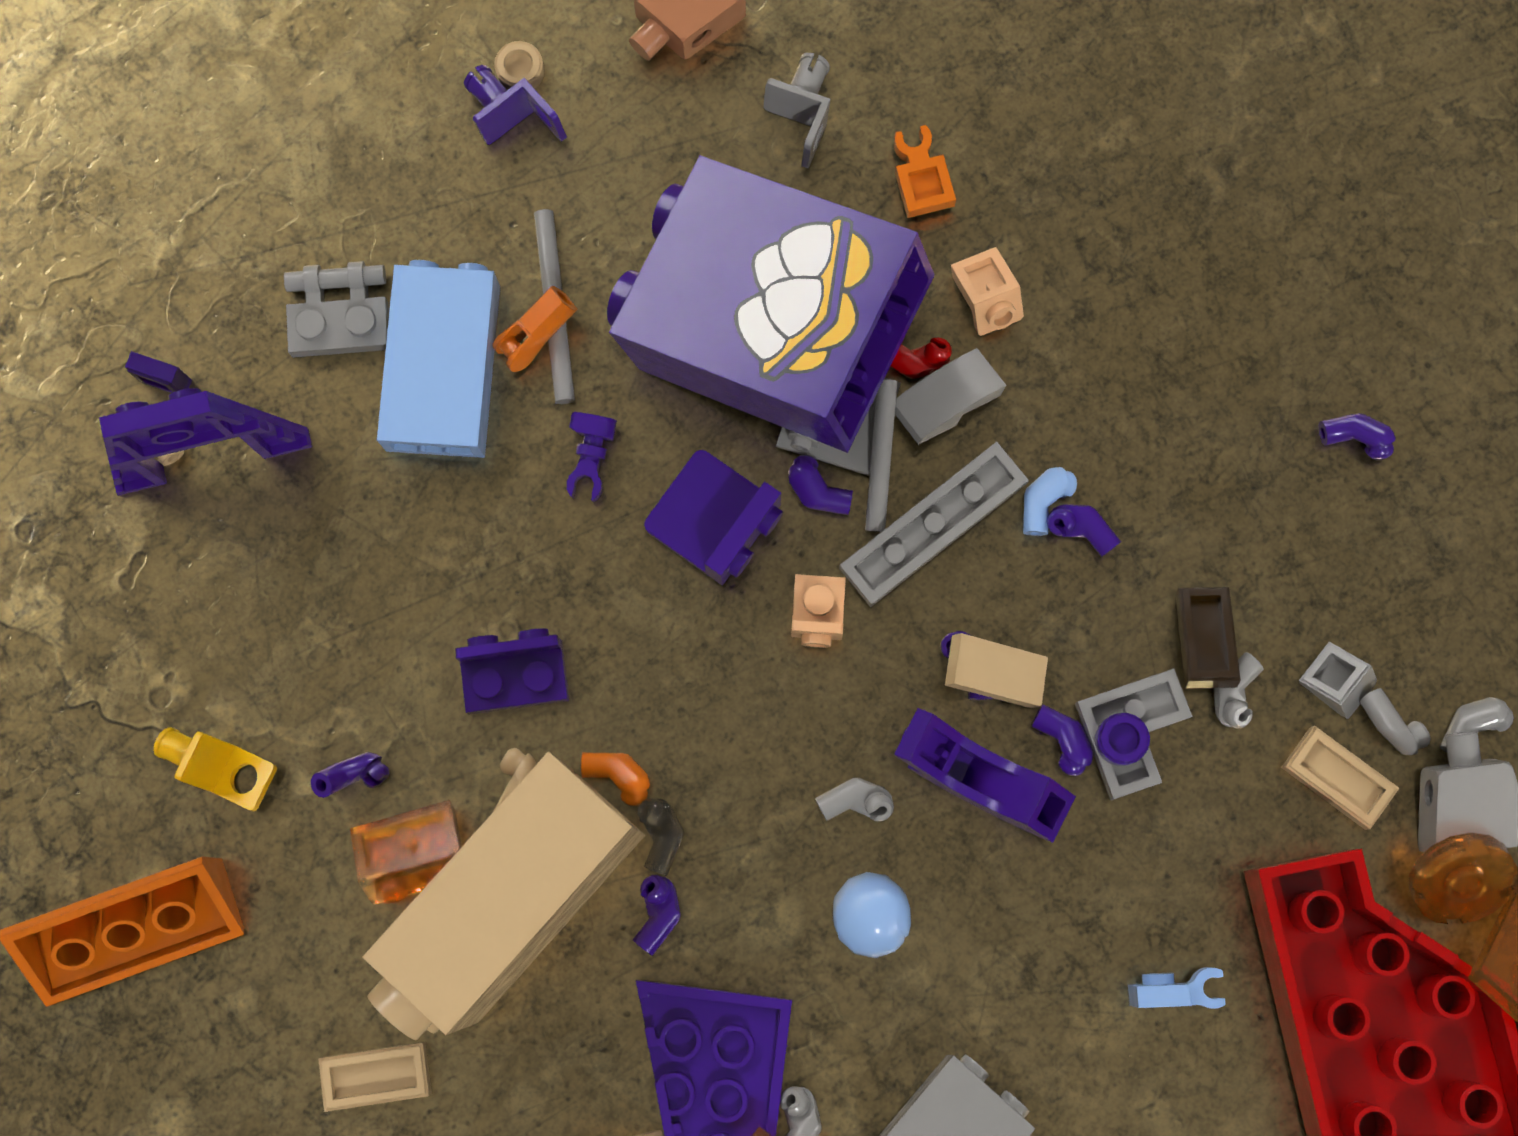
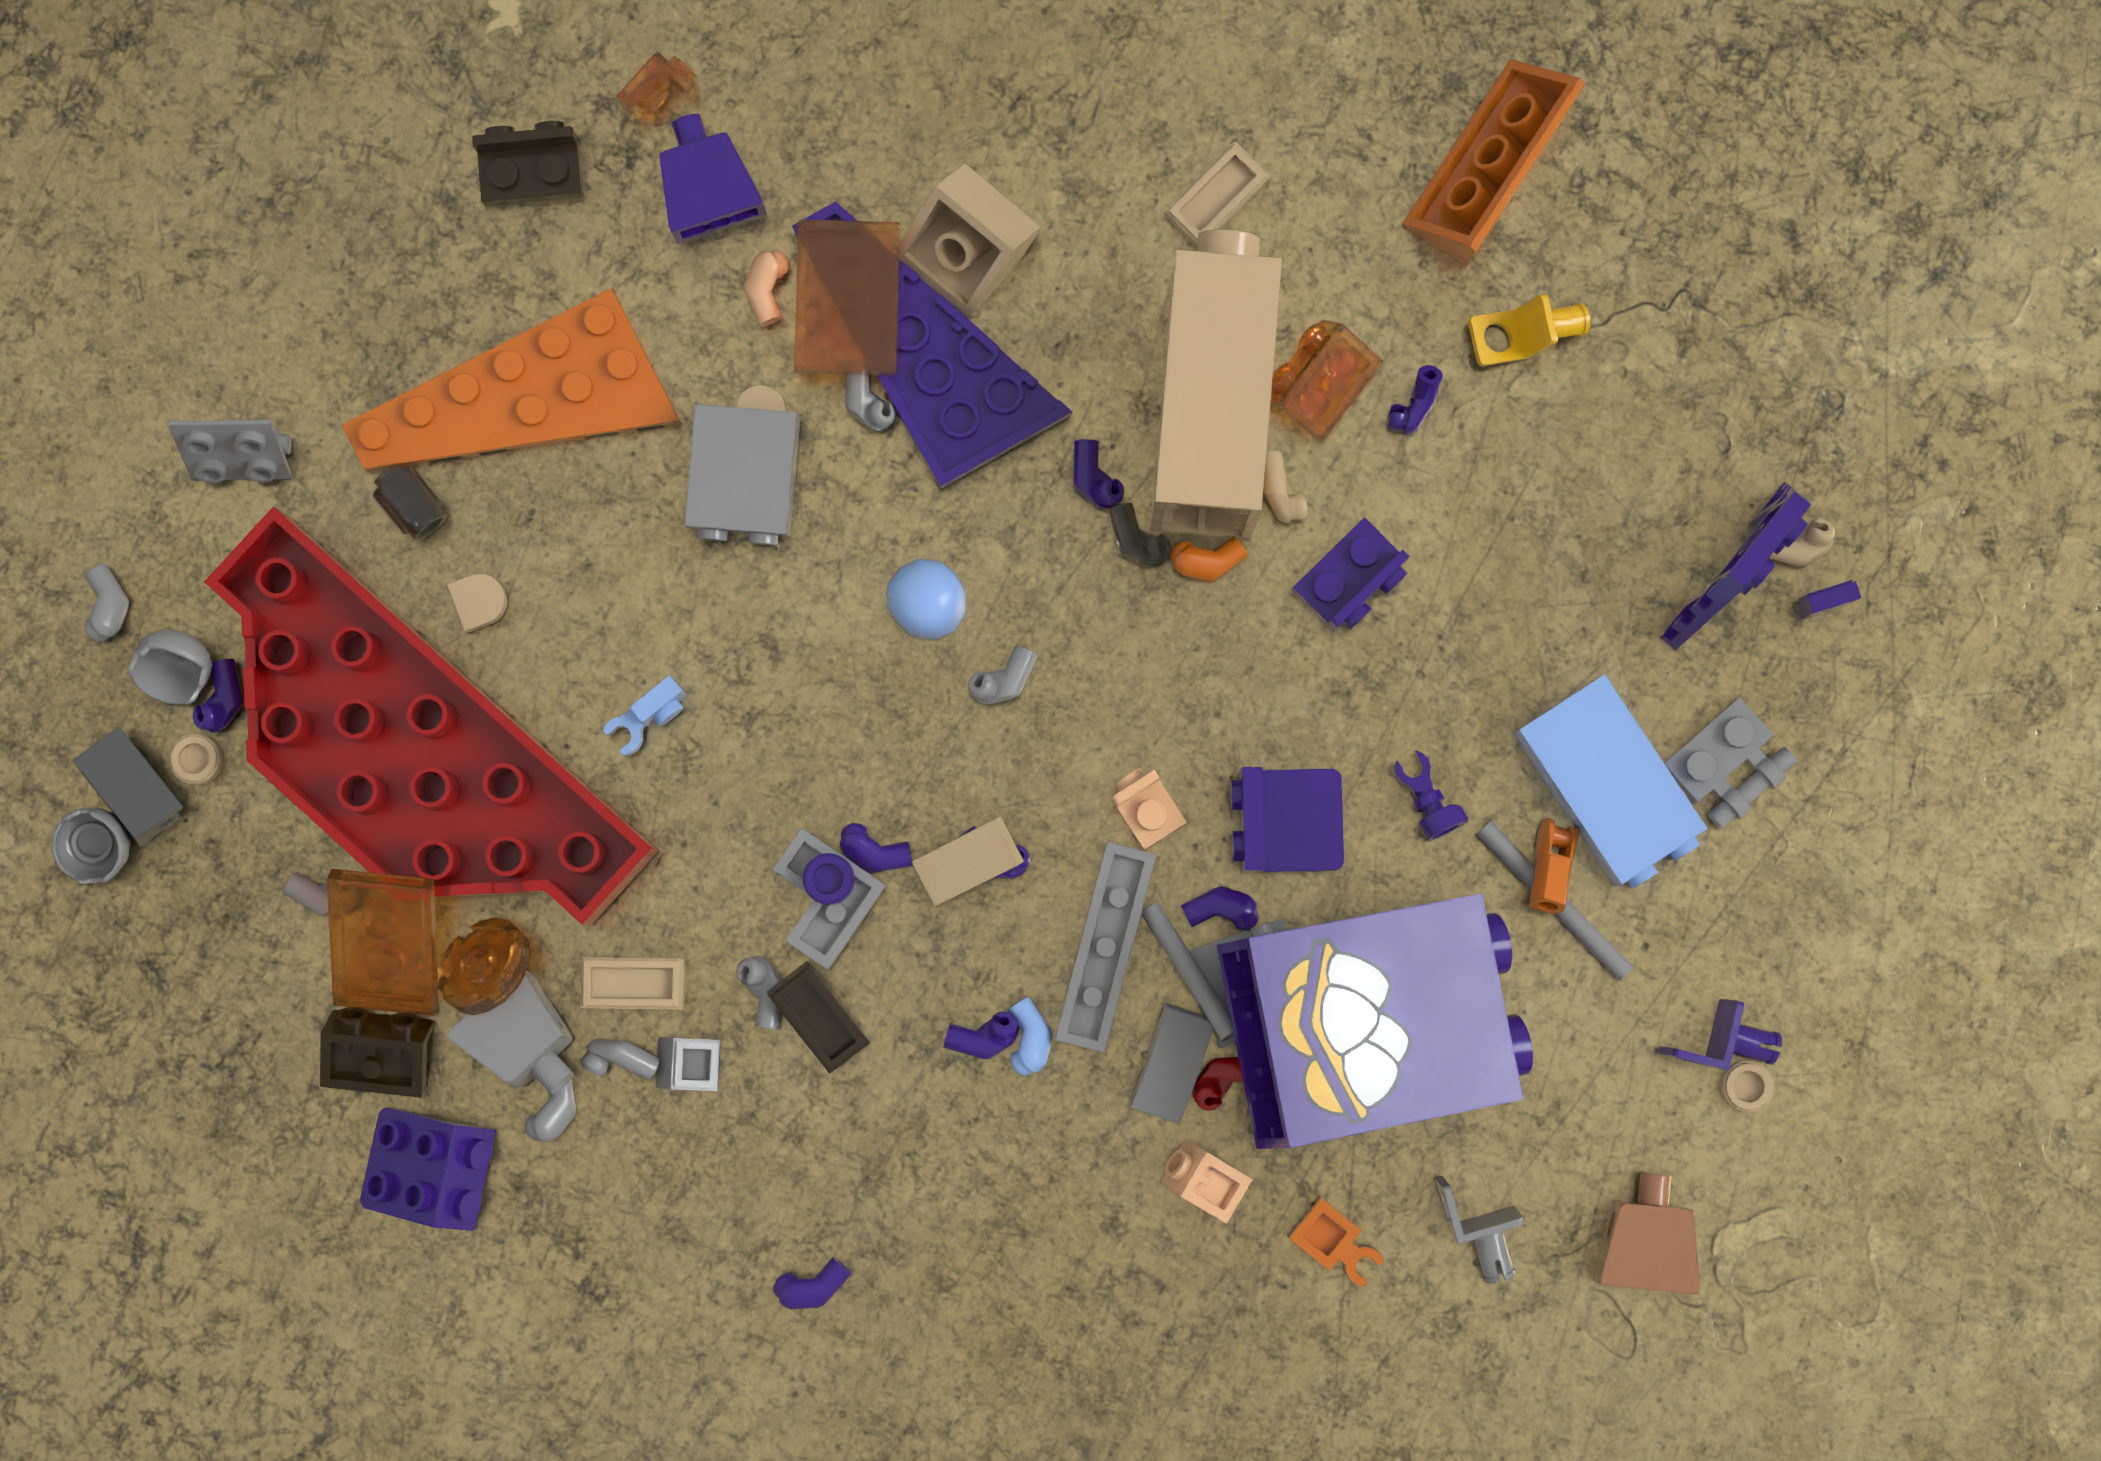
camera: 145 degrees right, 5 degrees up
dark purple arch [894,708,1076,843] -> none

